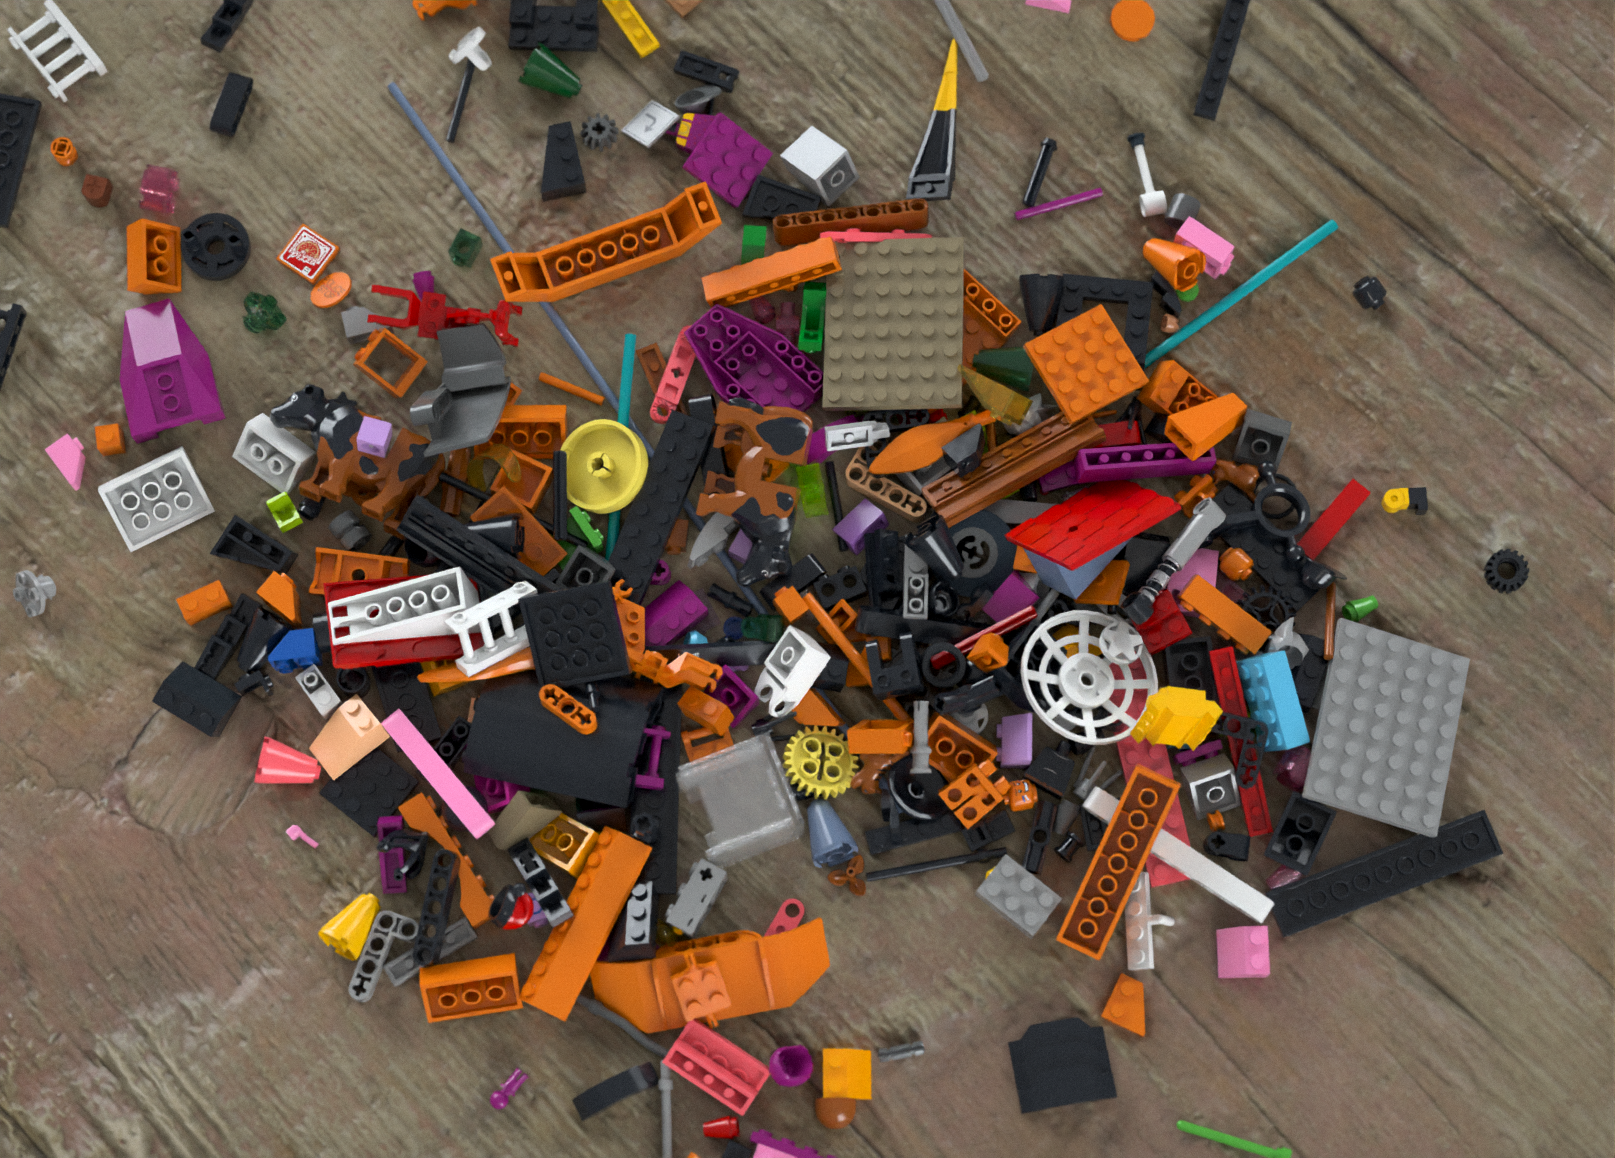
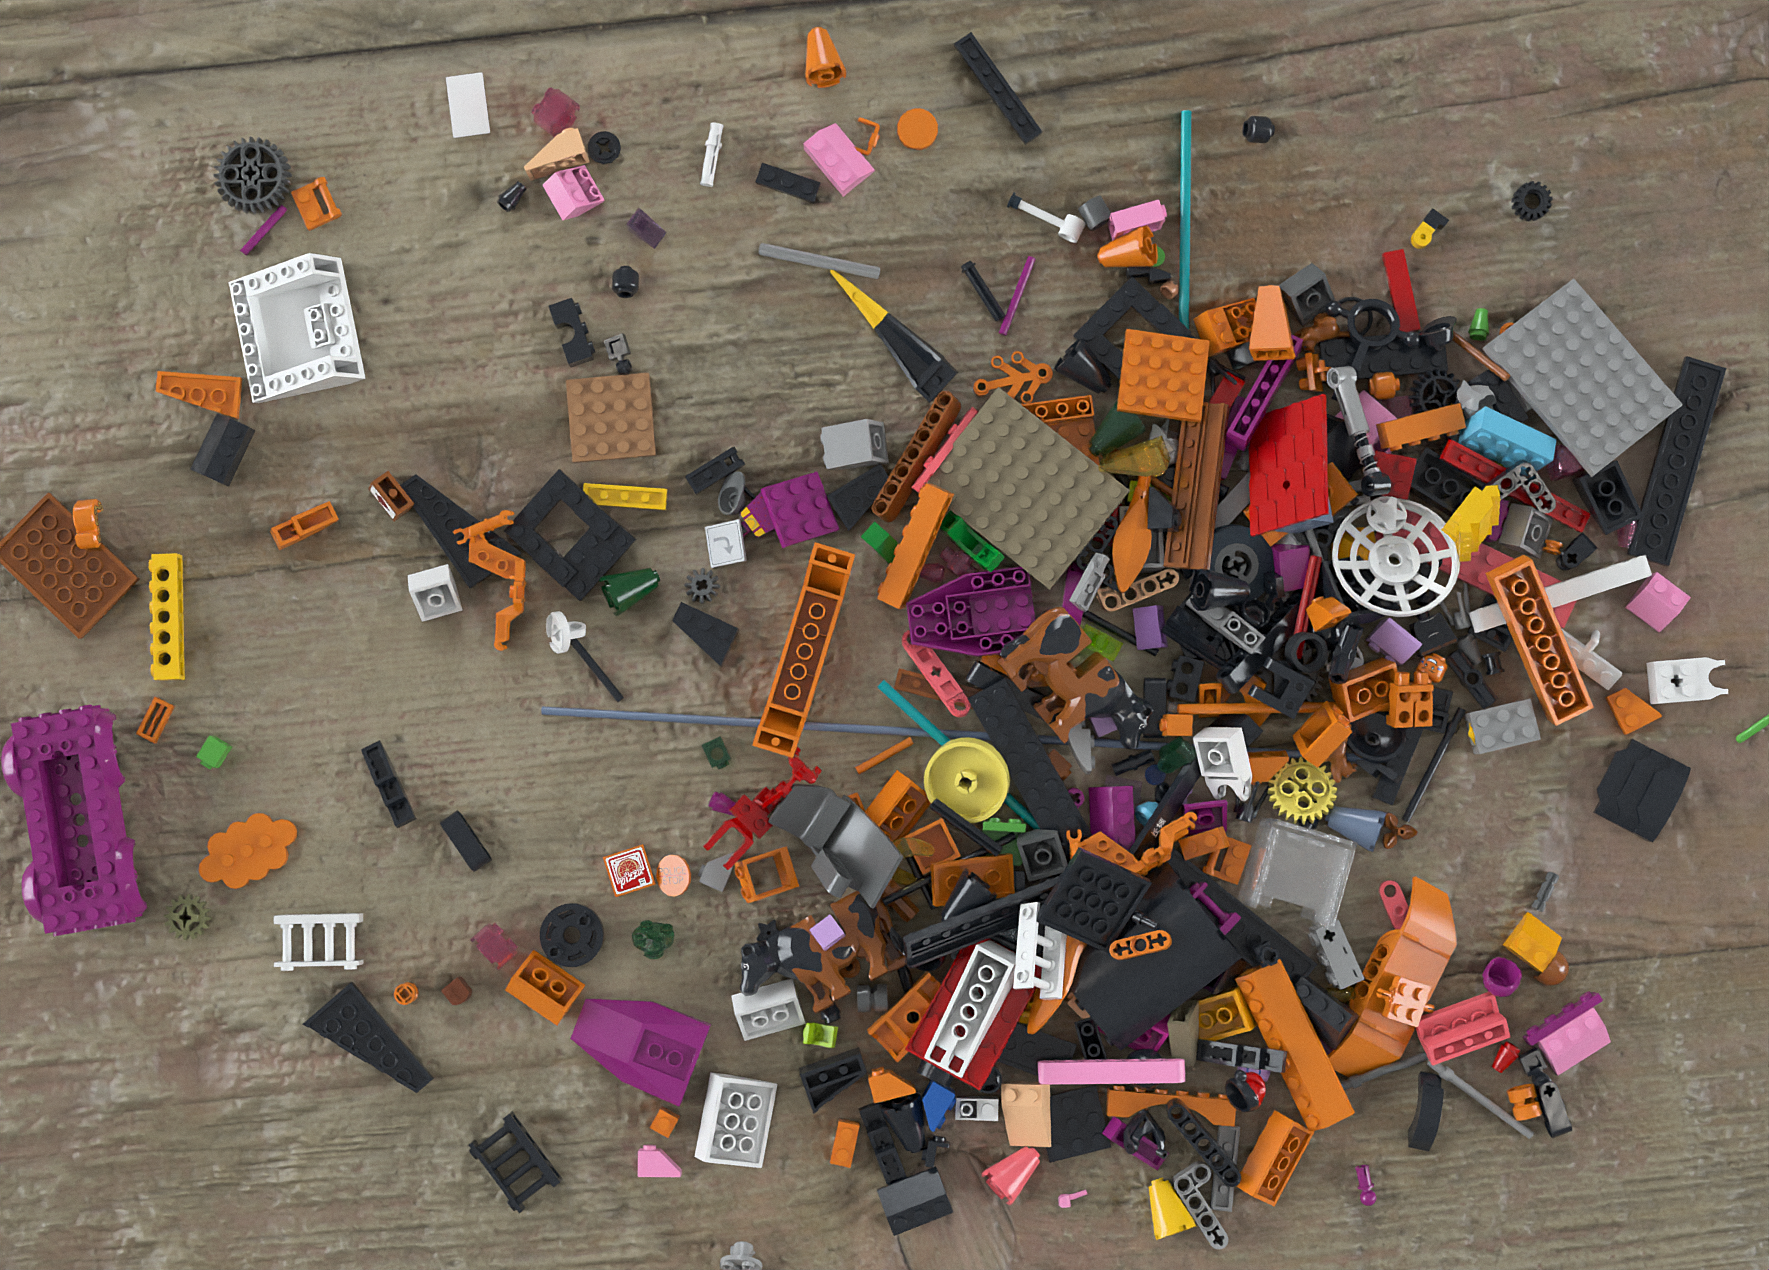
camera: 55 degrees left, 10 degrees up
light grey pin [910,701,932,773] -> none
none -> orange plant [973,351,1053,404]
none -> white brick [1646,657,1728,705]

